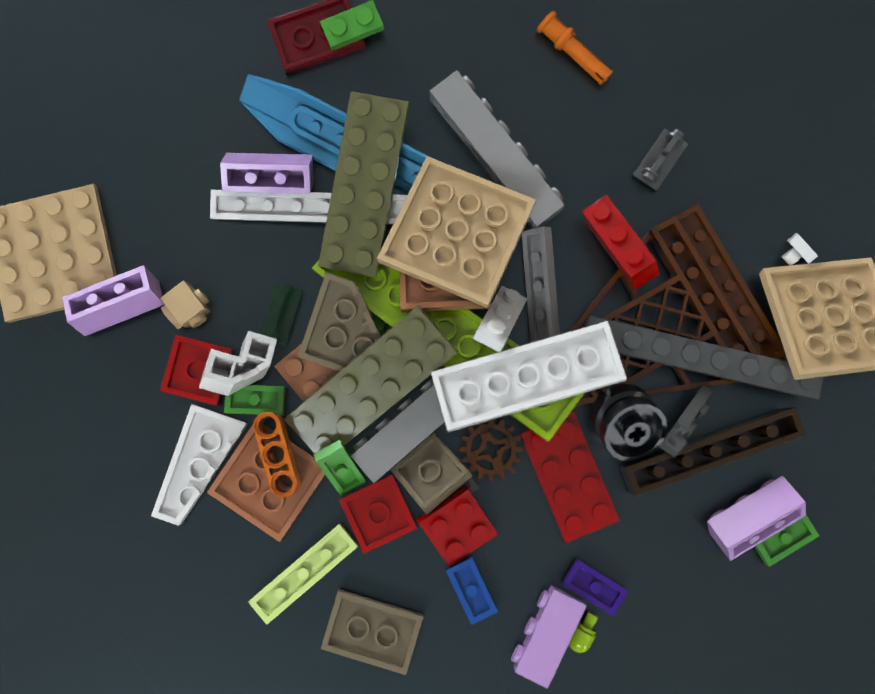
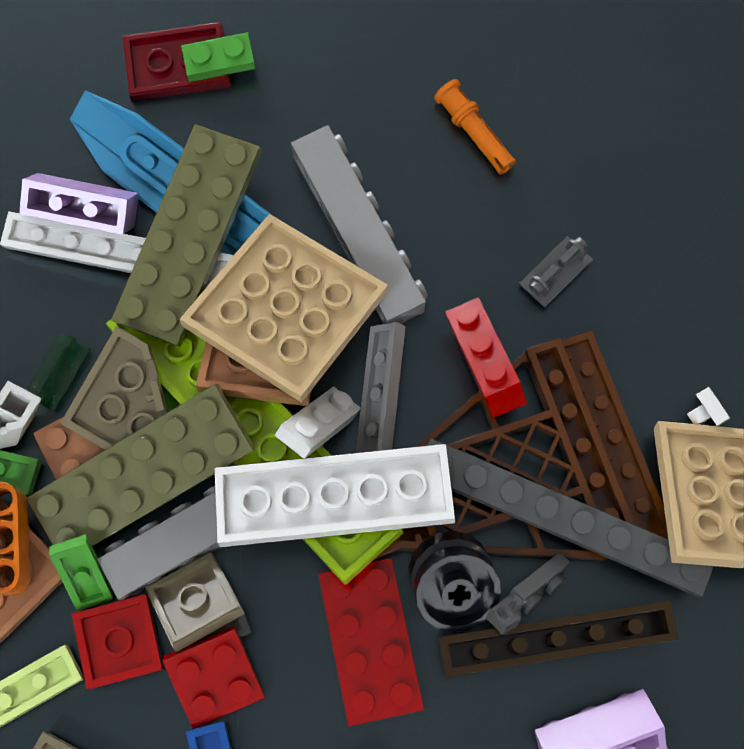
camera: 10 degrees right, 10 degrees down
reddish brown gear [459,419,523,482] -> none

